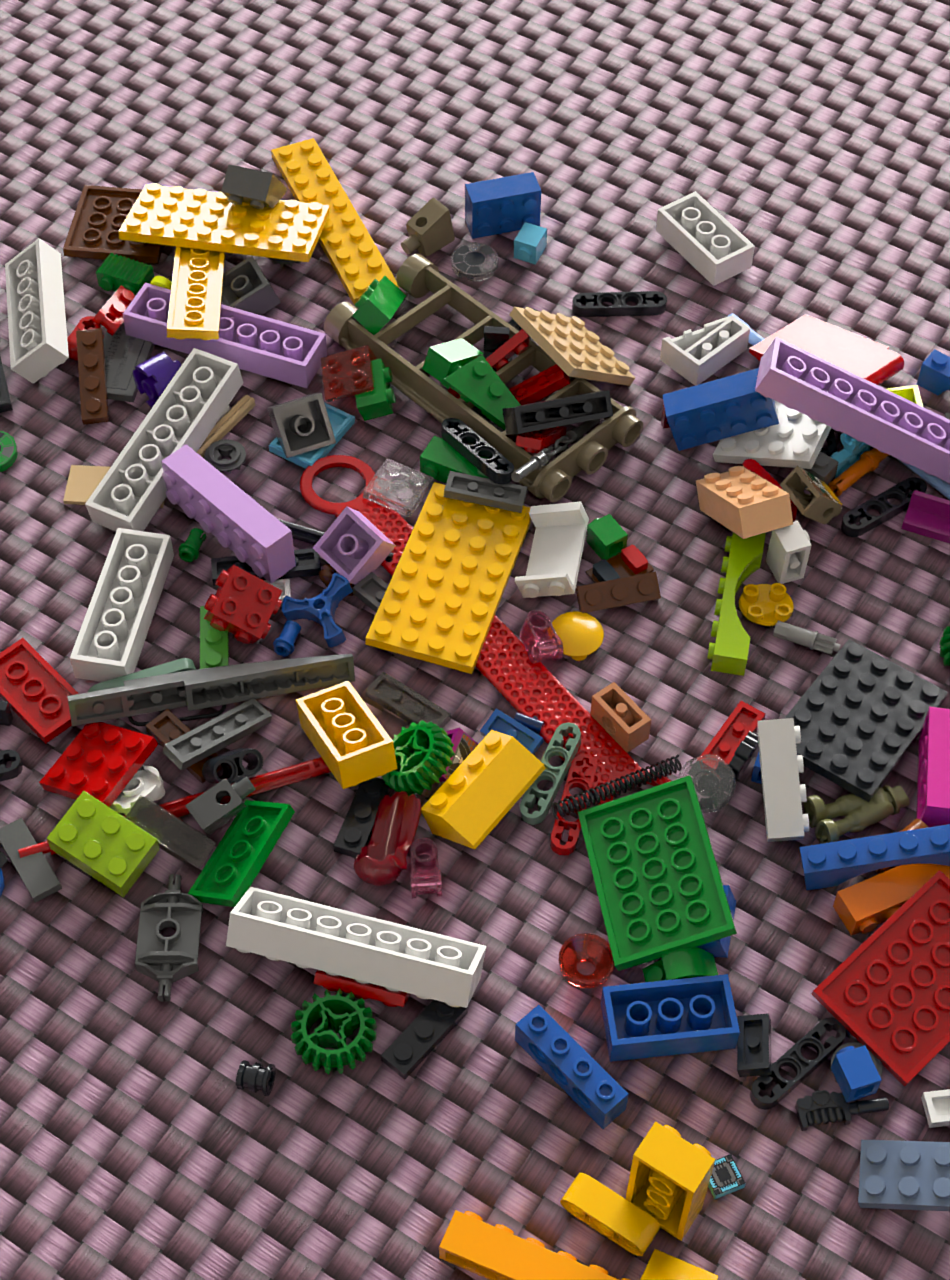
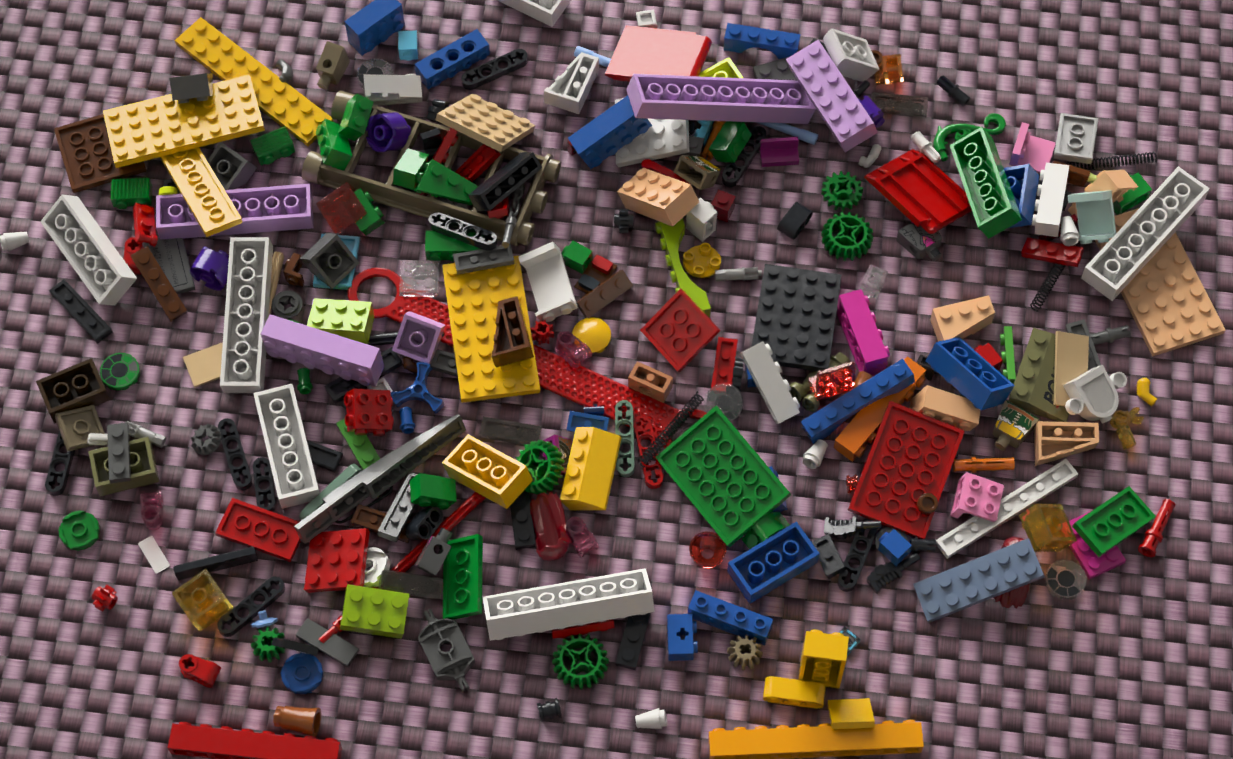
camera: 25 degrees left, 10 degrees up
none -> dark grey gear [191,423,221,455]
none -> black beam [218,418,253,491]
none -> green brick [250,126,295,166]
none -> black beam [253,457,276,512]
none -> dark grey arm [276,59,293,83]
none -> reddish brown bracket [283,253,304,287]
none -> brick [307,298,374,345]
none -> black tile [307,440,343,472]
none -> green brick [338,94,374,141]
none -> white wedge [363,74,422,106]
none -> dark purple brick [366,112,411,152]
none -> green brick [410,473,457,510]
none -> blue brick [415,29,490,89]
none -> reddish brown wedge [491,296,534,368]
none -> red gear [530,320,554,345]
none -> black gear [614,209,633,233]
none -> white cone [635,708,667,729]
none -> white tile [636,10,657,28]
none -> red plate [640,288,721,372]
none -> blue brick [667,614,698,661]
none -> green brick [709,121,752,163]
none -> dark red brick [711,189,736,222]
none -> dark tan gear [727,634,763,671]
none -> black beam [777,202,813,240]
none -> white cone [802,439,828,469]
none -> clear red bracket [808,361,856,400]
none -> piece [824,516,882,540]
none -> clear red bush [846,474,858,493]
none -> black pin [910,537,936,553]
none -> reddish brown tile [917,493,938,515]

